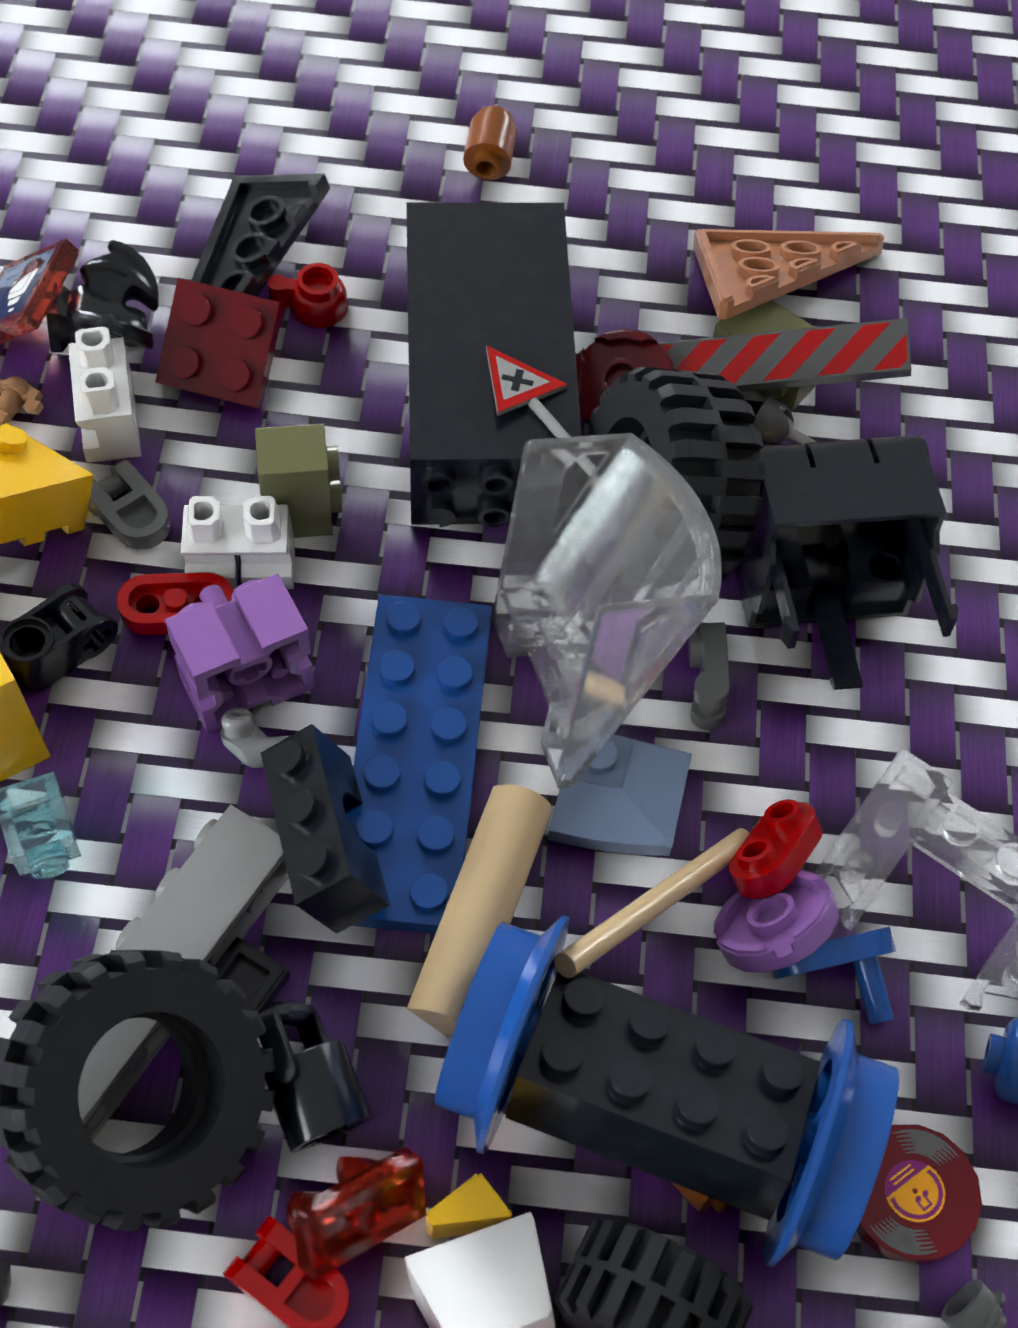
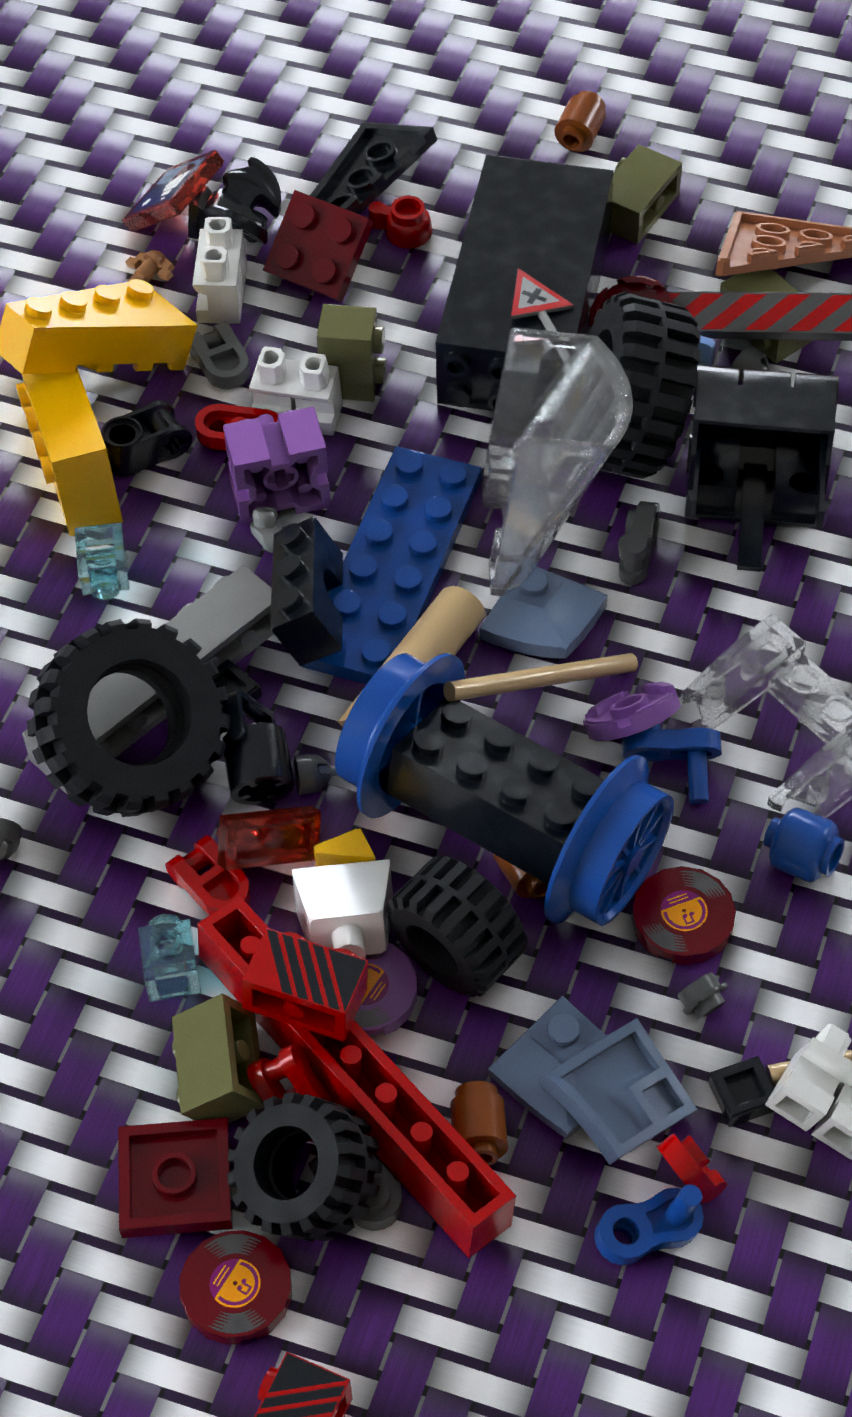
camera: 20 degrees right, 5 degrees down
red plate [729,799,823,899] -> none
none -> dark grey hinge [294,754,337,795]
none -> olive brick [610,144,682,244]

